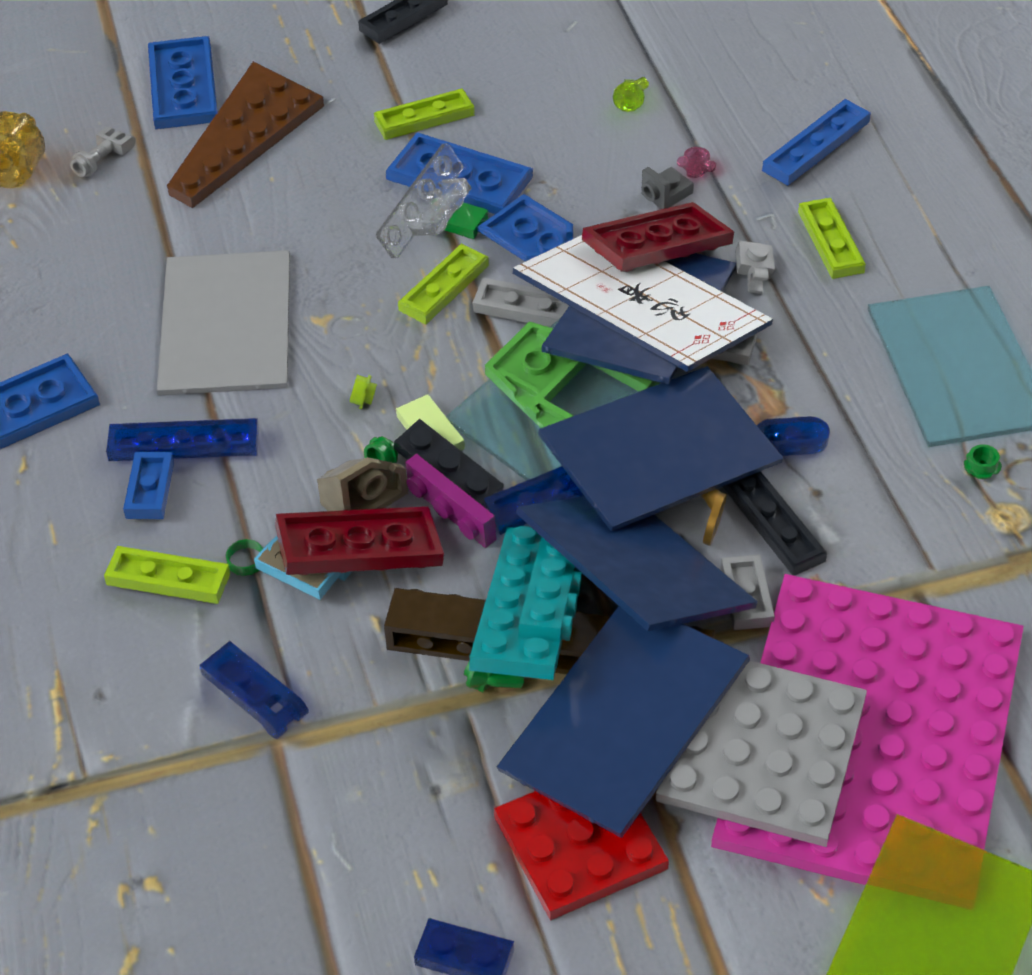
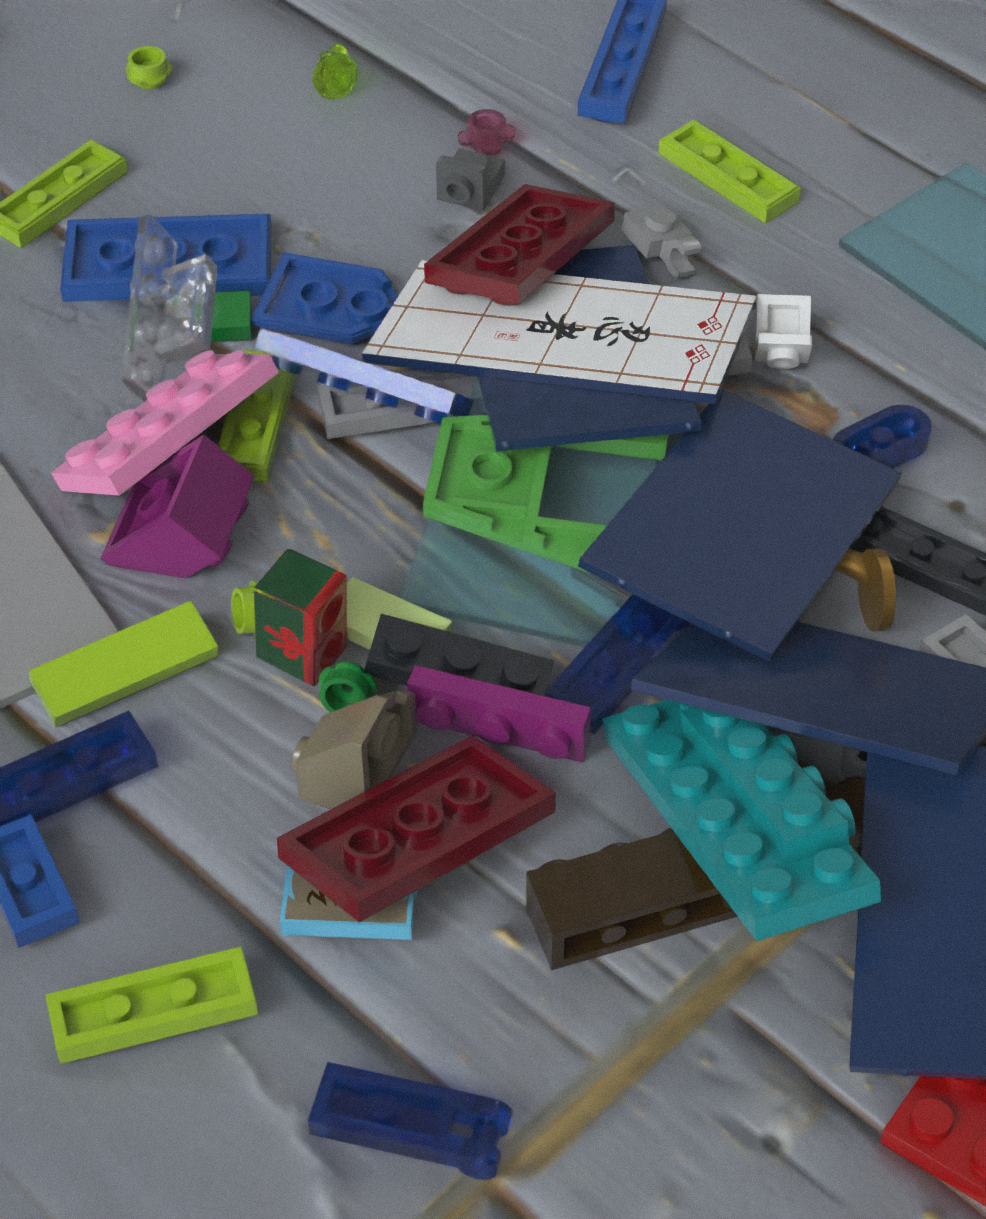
camera: 30 degrees left, 0 degrees up
green axle [226,539,263,576] -> none
green plate [464,662,524,693] -> none
none -> lime tile [29,600,218,728]
none -> bright pink plate [51,350,279,496]
none -> magenta slope [100,435,254,578]
none -> lime plate [125,46,172,89]
none -> clear blue plate [254,327,474,424]
none -> piece [254,549,347,687]
none -> white bracket [754,294,812,369]

